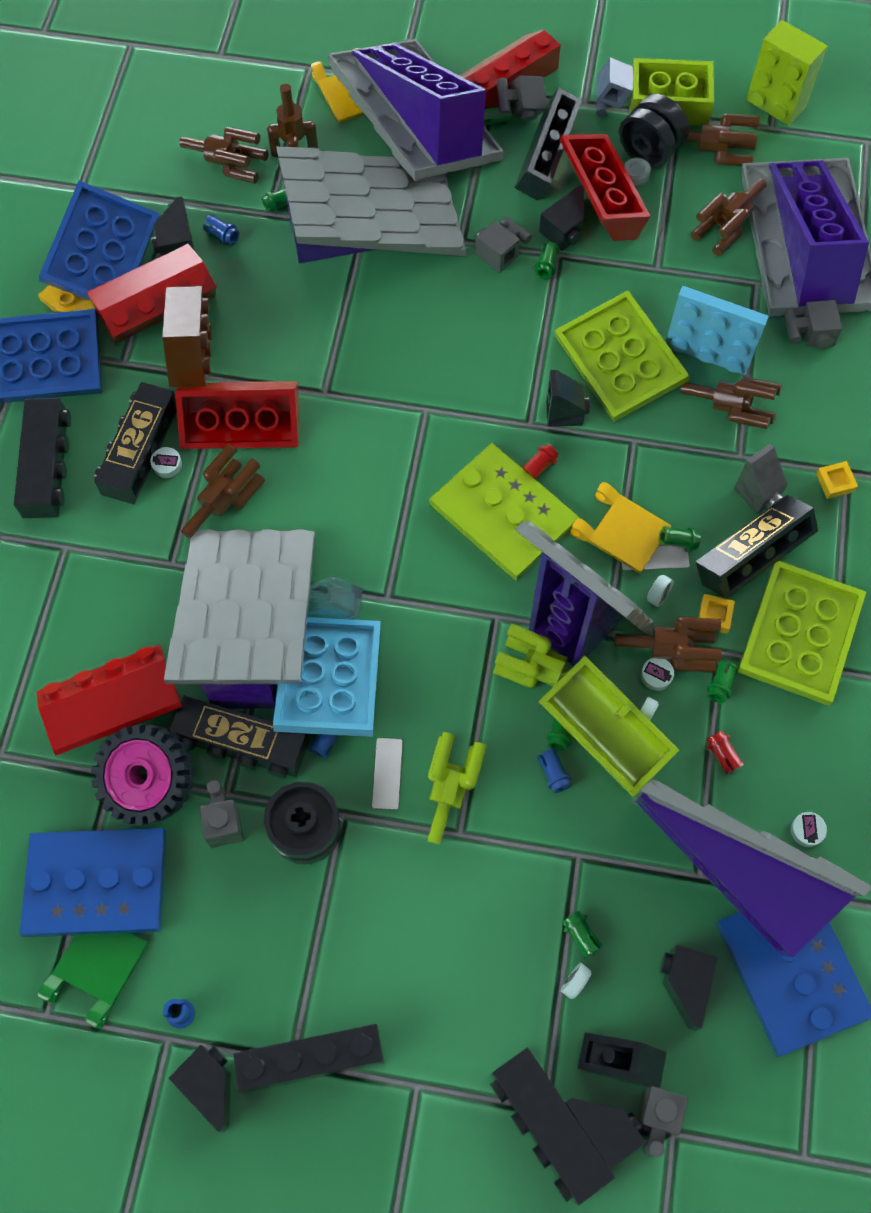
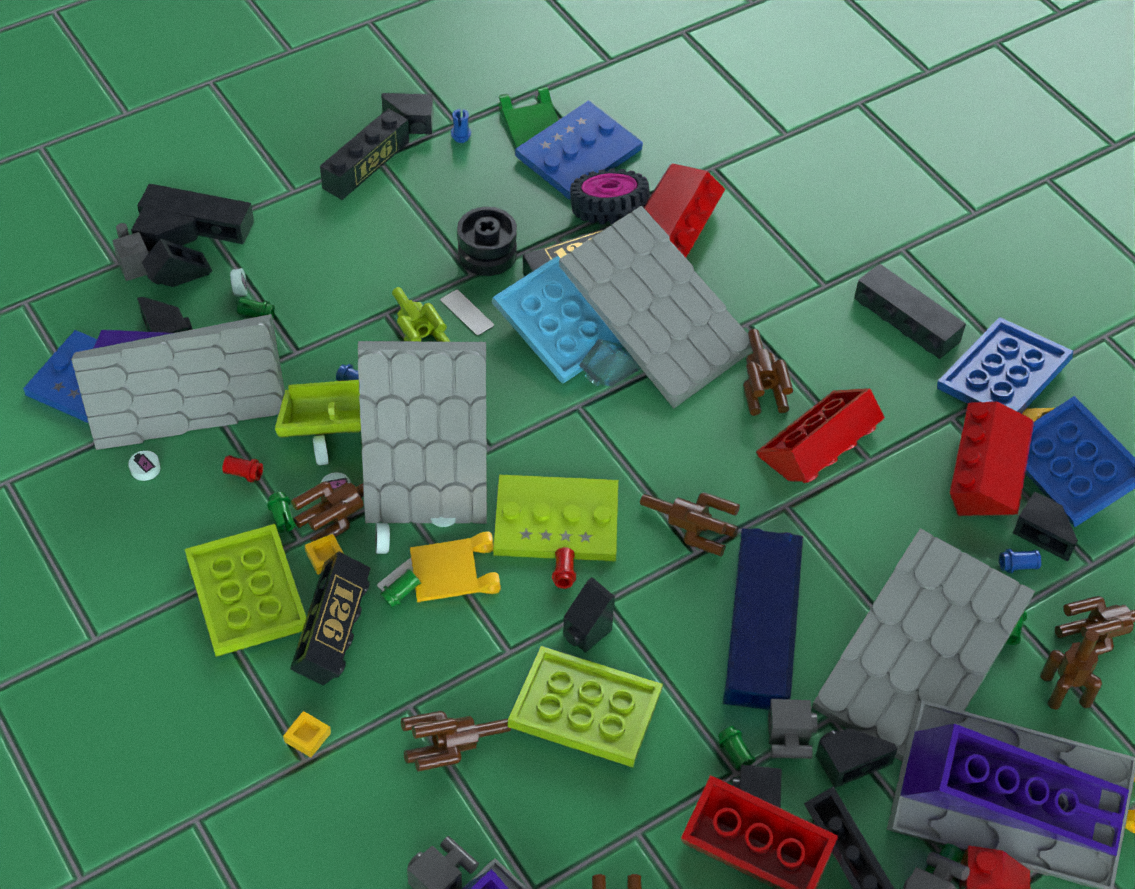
camera: 135 degrees right, 15 degrees down
black brick [94,382,177,505] -> none
light aqua tile [150,447,182,478] -> none
reddish brown brick [162,286,212,387] -> none
dark grey brick [200,780,244,848] -> none
medium azure plate [666,286,769,375] -> none
flat silver slope [734,444,788,514] -> none
none -> reddish brown plant [640,492,740,557]
none -> clear blue brick [723,528,803,710]
none -> black slope [815,728,898,788]

